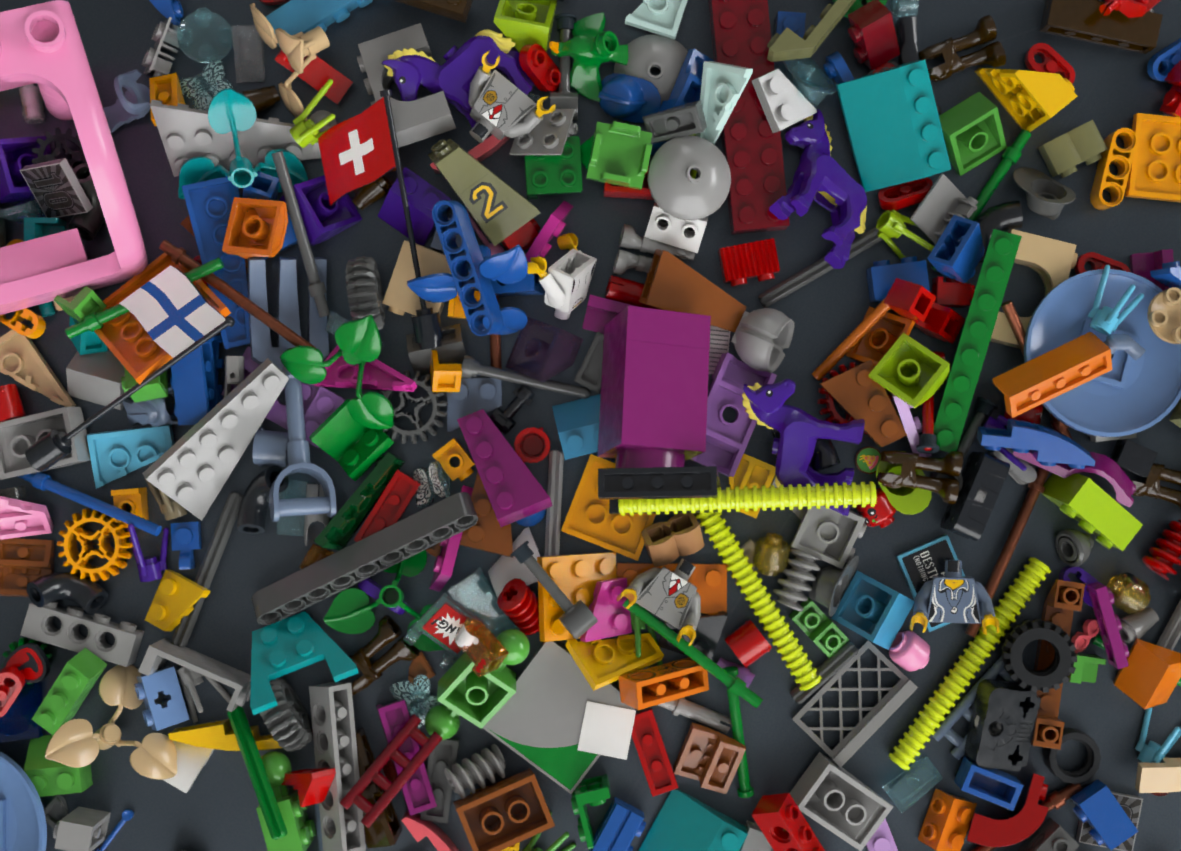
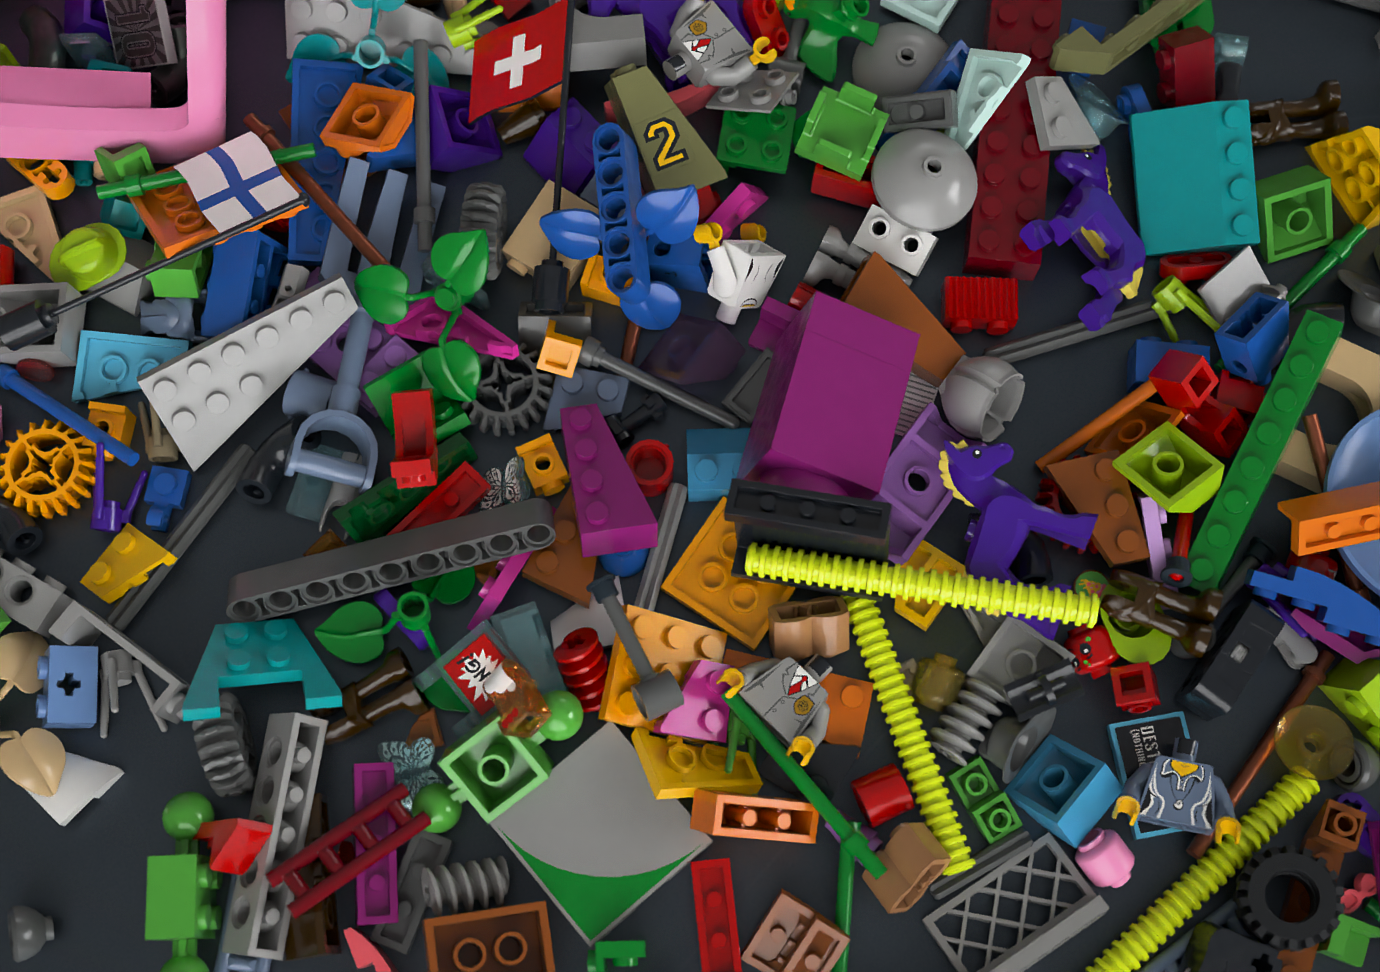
camera: 10 degrees right, 15 degrees down
yellow slope [168,719,282,751] -> none
green axle [227,706,288,840] -> none
white sticker [577,701,636,760] -> none
blue piece [598,73,661,123] -> none
light grey pin [657,697,731,734] -> none
none -> clear red piece [16,358,55,382]
none -> lime piece [49,222,127,292]
none -> red arch [390,388,438,489]
none -> medium nougat brick [862,822,952,914]
none -> black hips [1003,657,1086,723]
none -> red brick [1110,661,1161,714]
none -> clear yellow dish [1274,705,1355,780]

